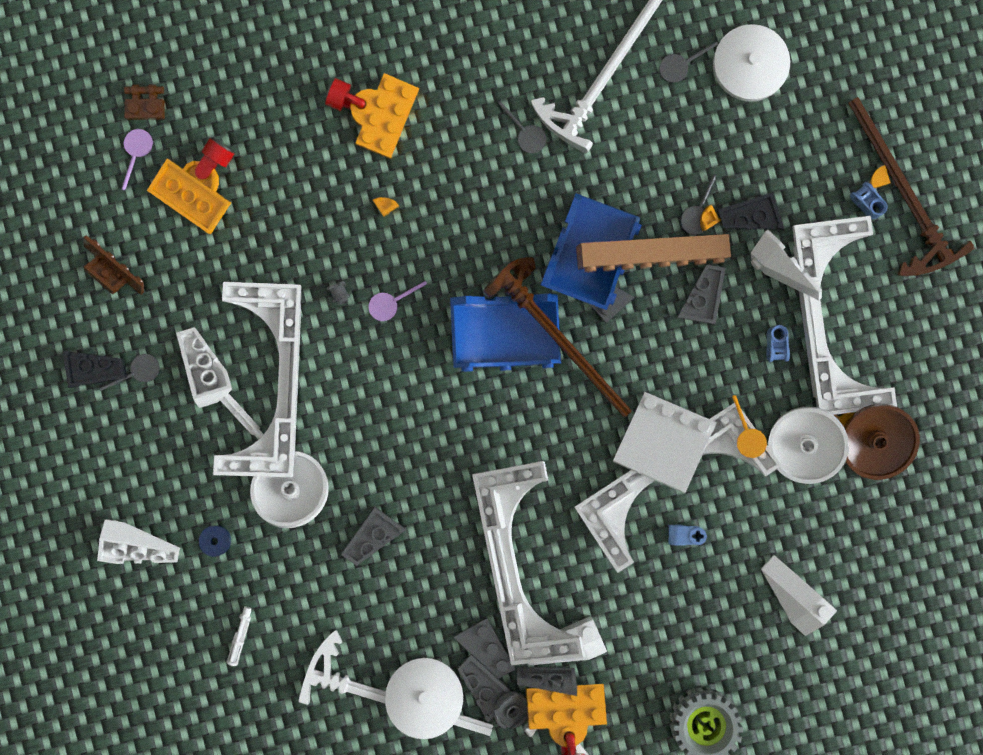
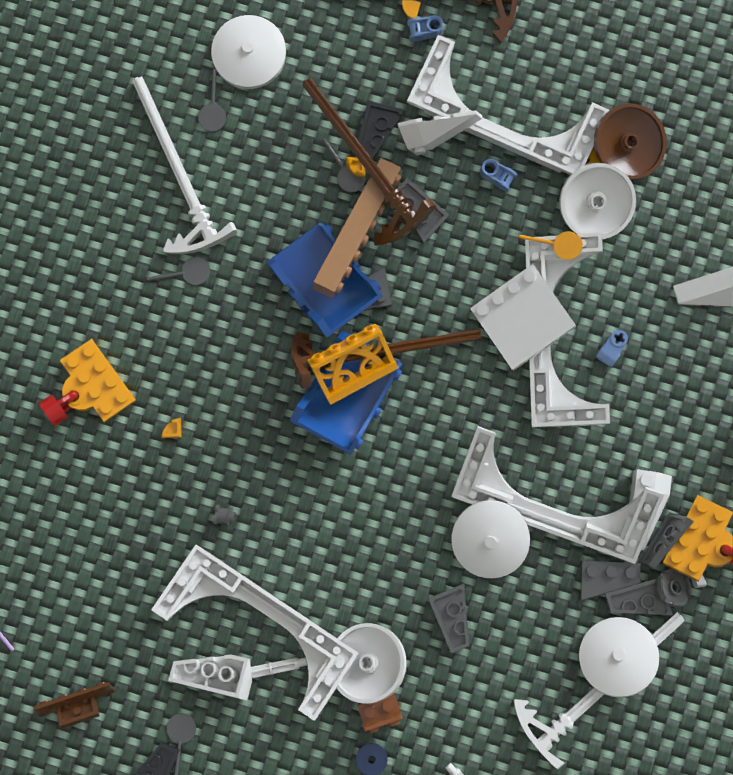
camera: 65 degrees left, 5 degrees down
light orange plate [147,137,235,234] -> none
lavender piece [369,281,427,321] -> none
none -> reddish brown piece [302,78,437,246]
none -> light orange fence [307,324,399,405]
none -> dark orange bracket [357,693,403,733]
none -> white dish [452,500,530,578]

